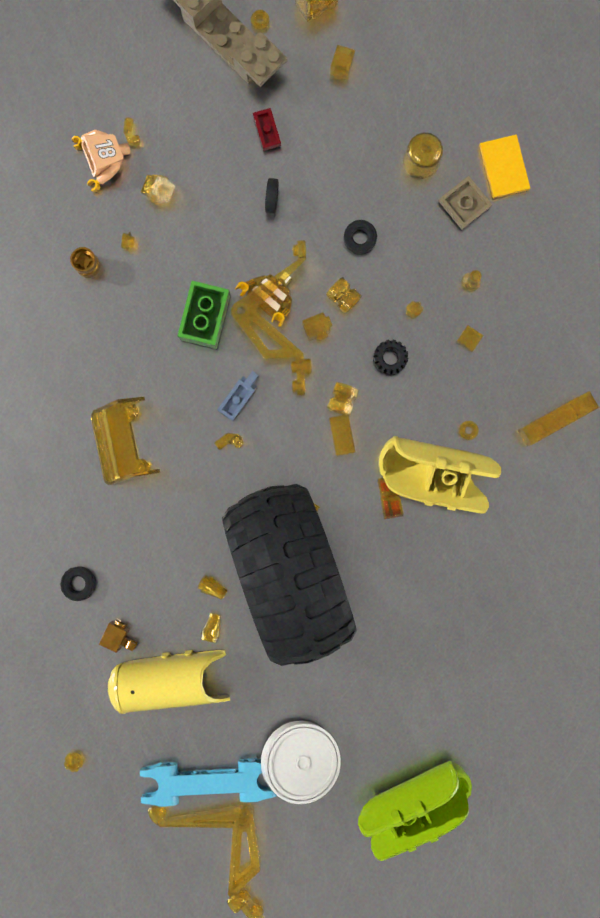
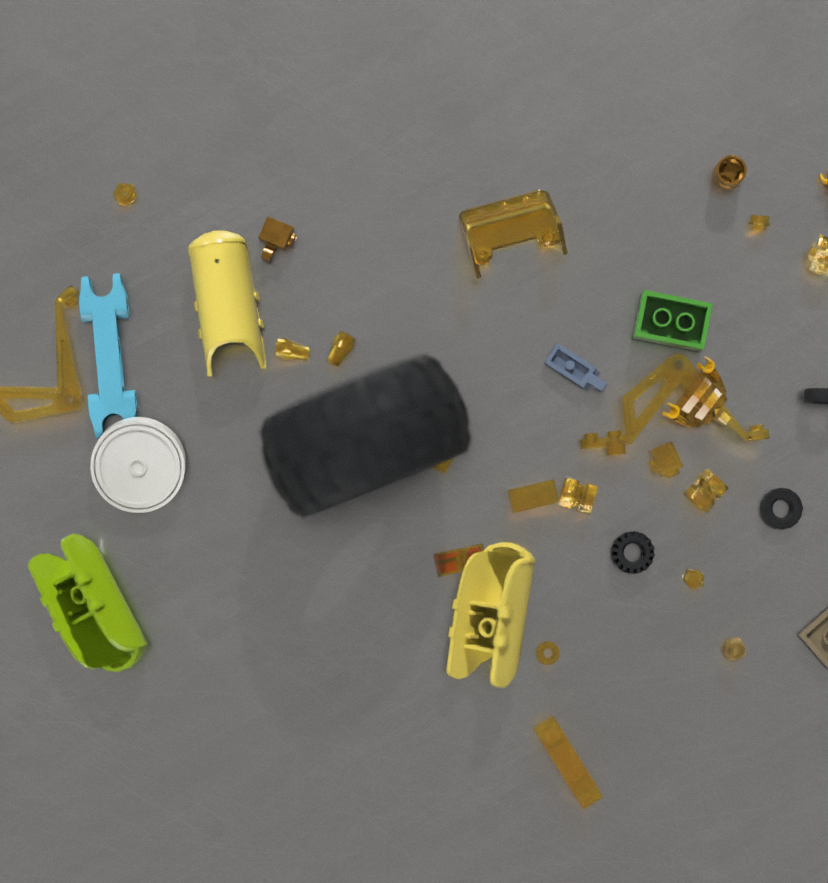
camera: 85 degrees right, 0 degrees up
black tyre [60,566,96,601] -> none
clear yellow arm [214,433,244,450] -> none
clear yellow tile [456,325,484,352] -> none

